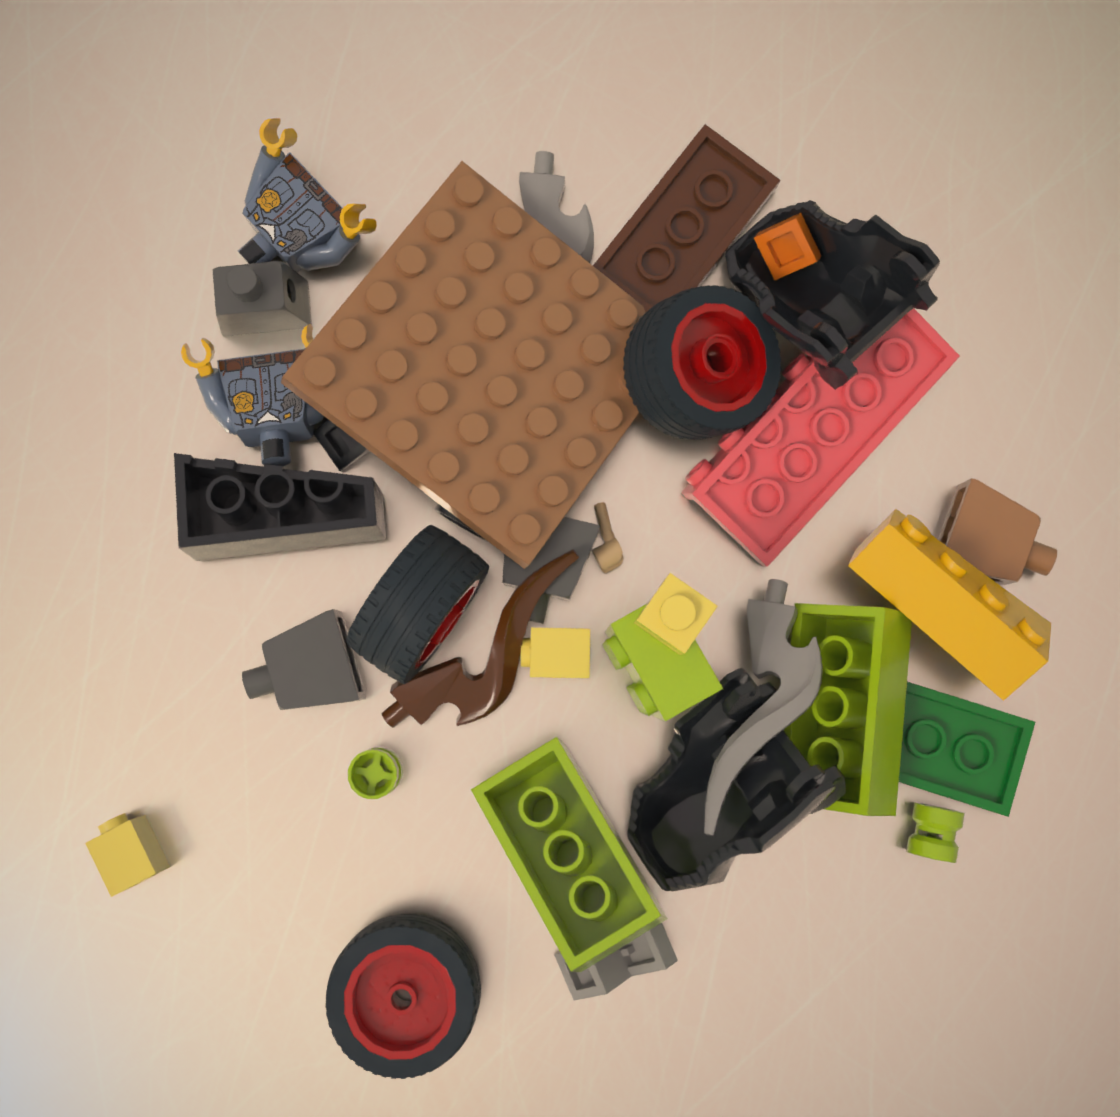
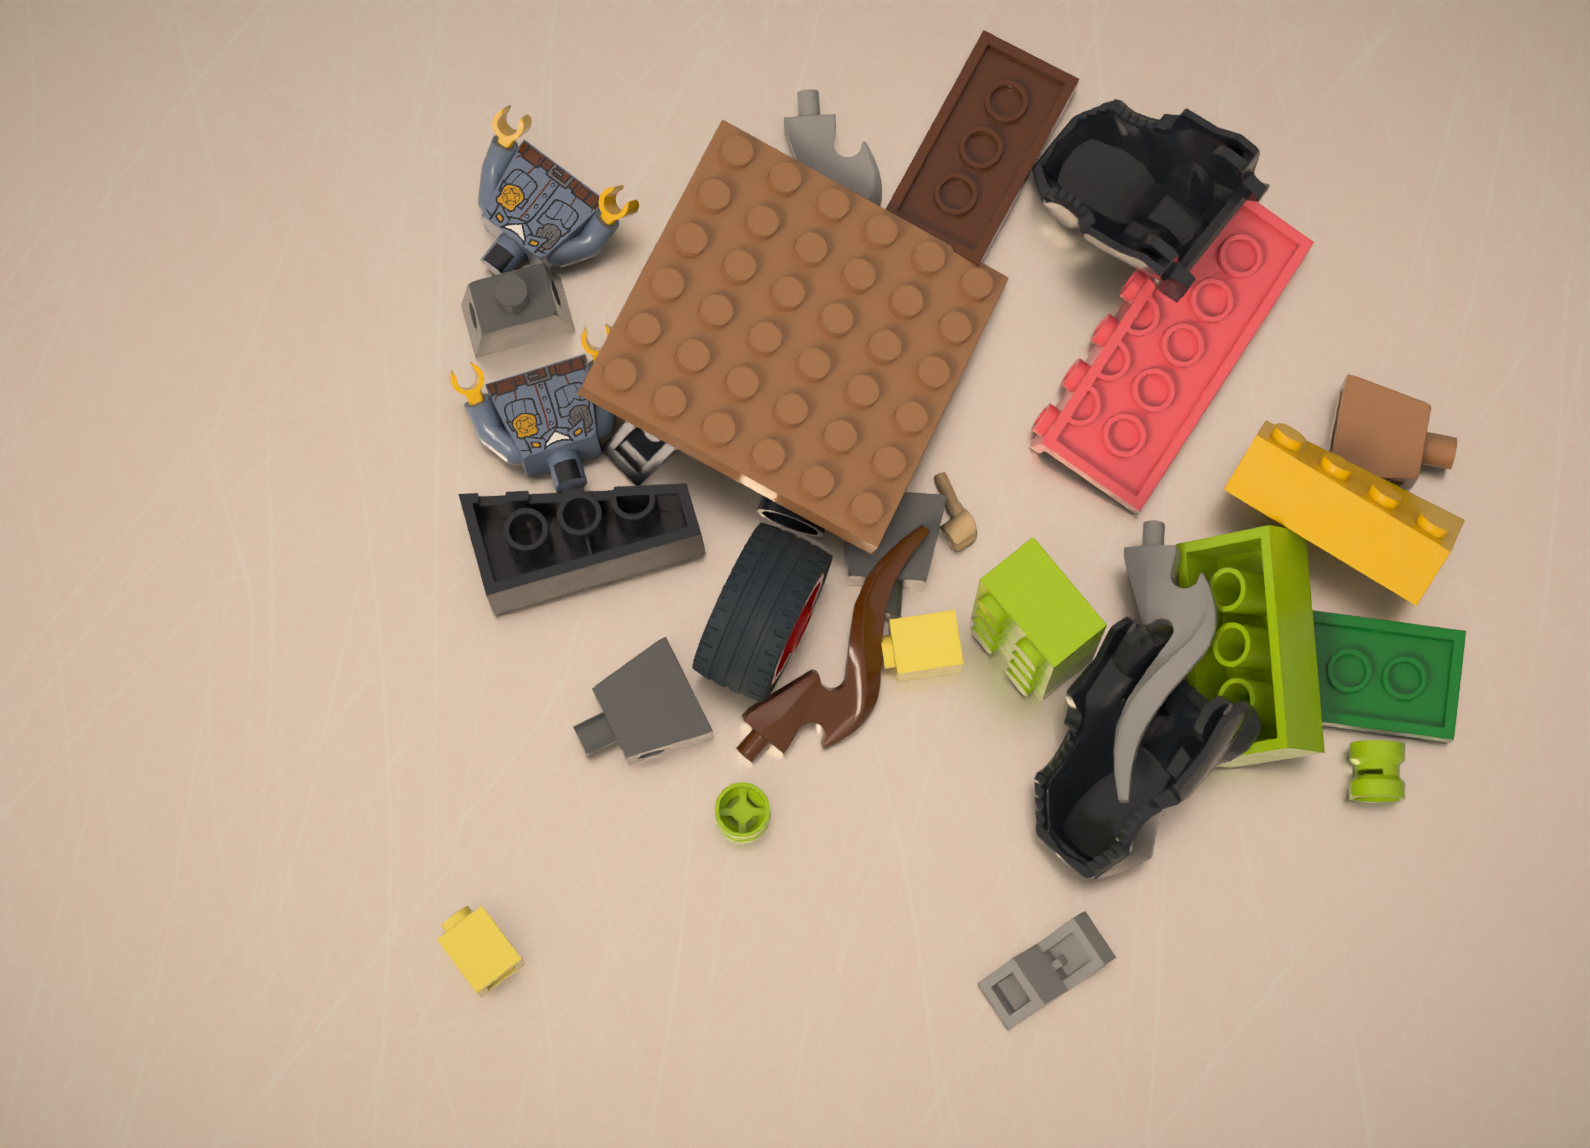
camera: 15 degrees left, 5 degrees down
wheel [325,914,481,1079] -> none
lime brick [471,737,668,972] -> none
wheel [623,285,782,440] -> none
light yellow brick [634,573,718,655] -> none
orange plate [754,213,822,280] -> none

